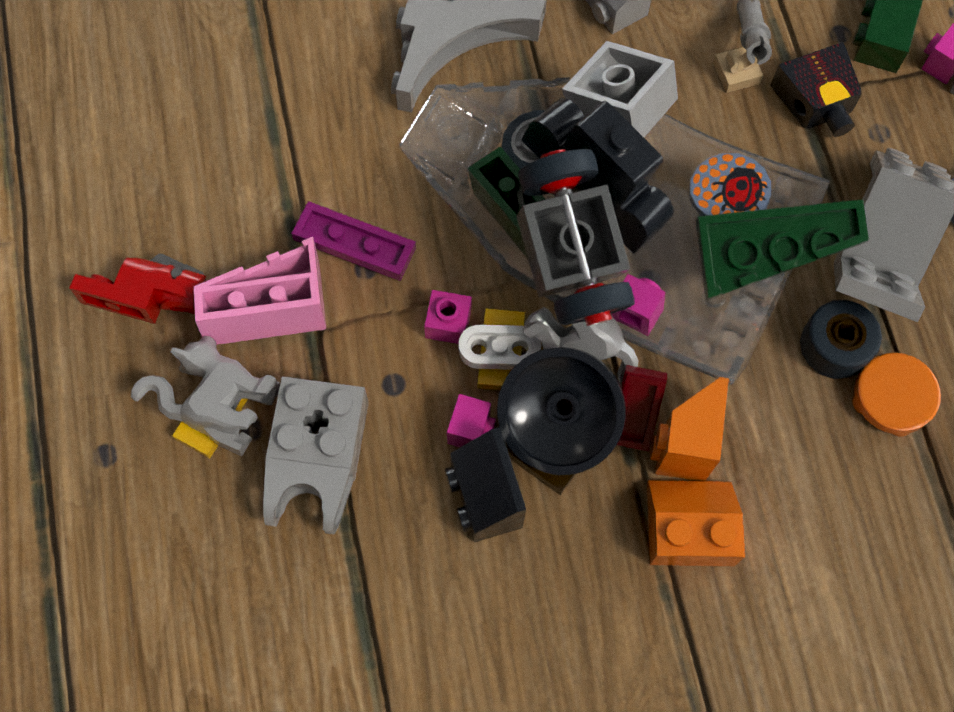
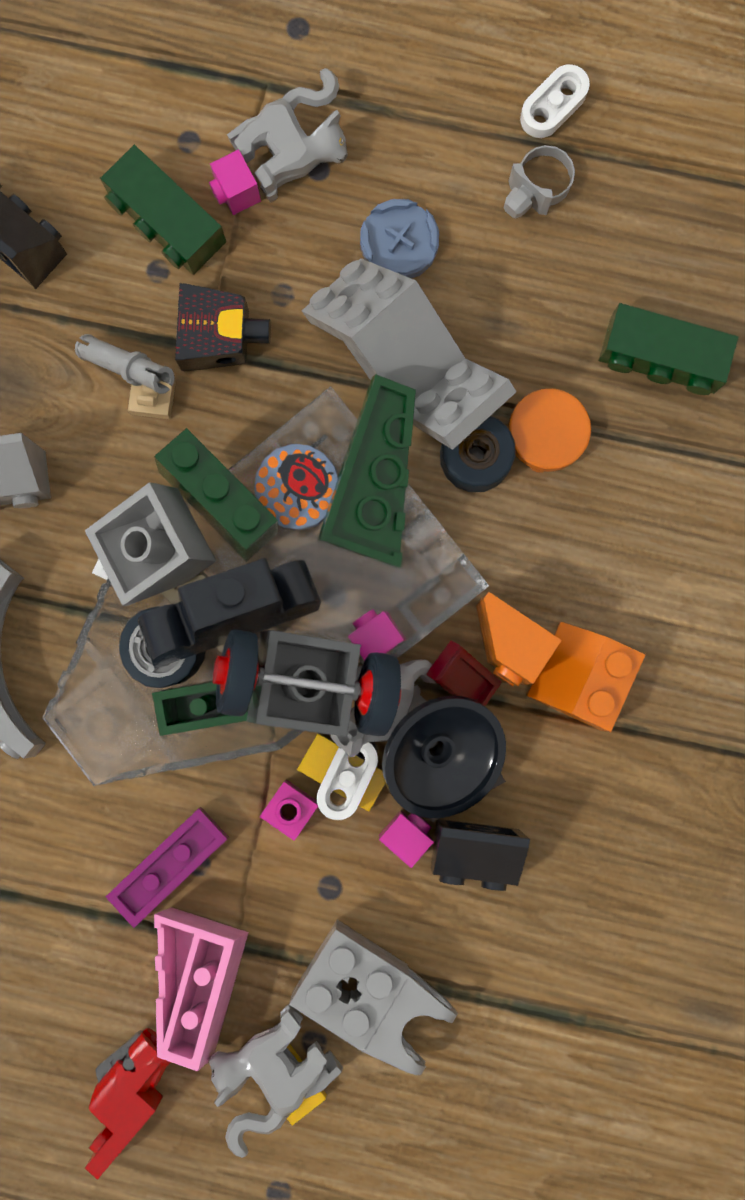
camera: 65 degrees left, 15 degrees up
none -> dark green brick [154,428,278,562]

